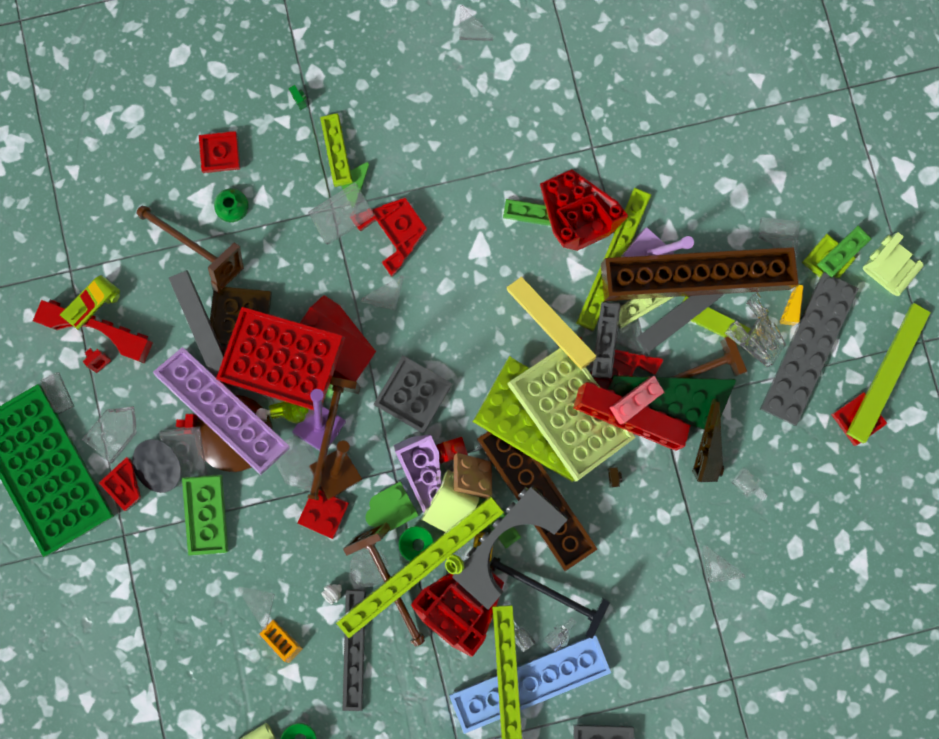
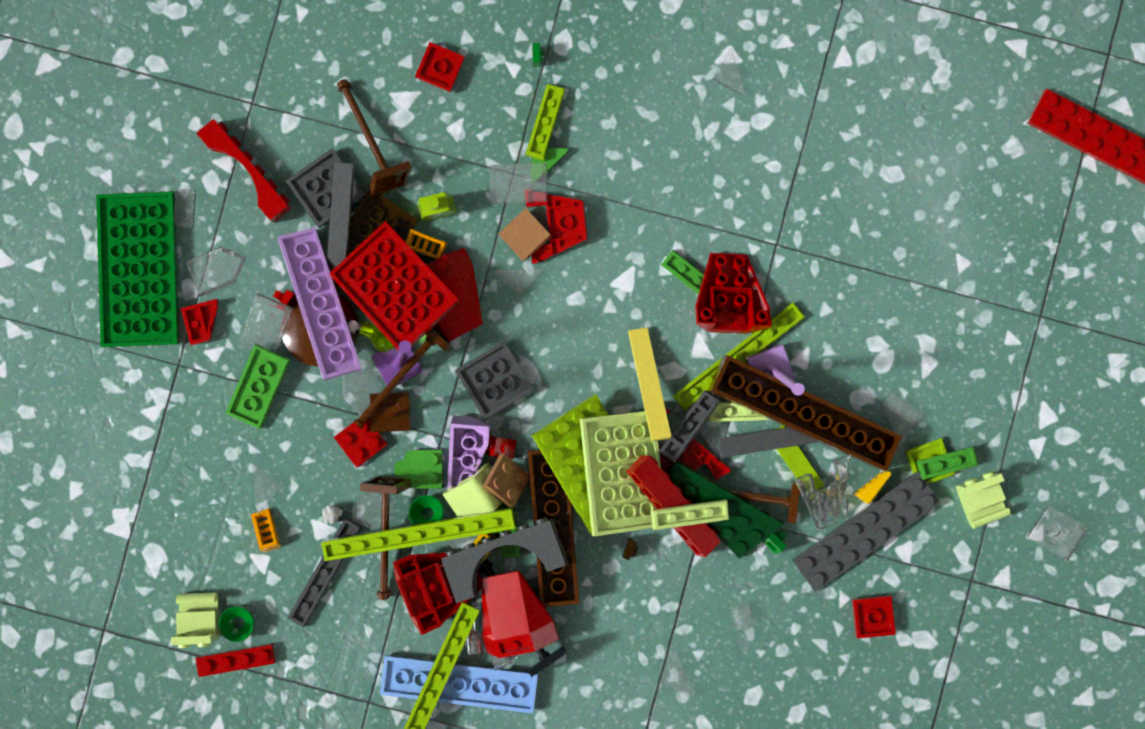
camera: 30 degrees right, 5 degrees up
lime door [60,275,120,330] -> none
red tile [83,348,111,373] -> none
black sticker [132,439,181,493] -> none
green piece [214,188,249,223] -> none
lime plate [445,554,464,574] -> none
coral plate [609,376,664,424] -> none
dark brown wedge [692,398,724,482] -> none
lime tile [846,303,931,443] -> none
none -> dark grey plate [286,148,366,228]
none -> light orange slope [405,229,447,259]
none -> lime torso [417,192,457,222]
none -> red wedge [482,570,559,658]
none -> medium nougat tile [499,208,552,262]
none -> yellowish green tile [651,499,729,530]
none -> green tile [762,530,787,554]

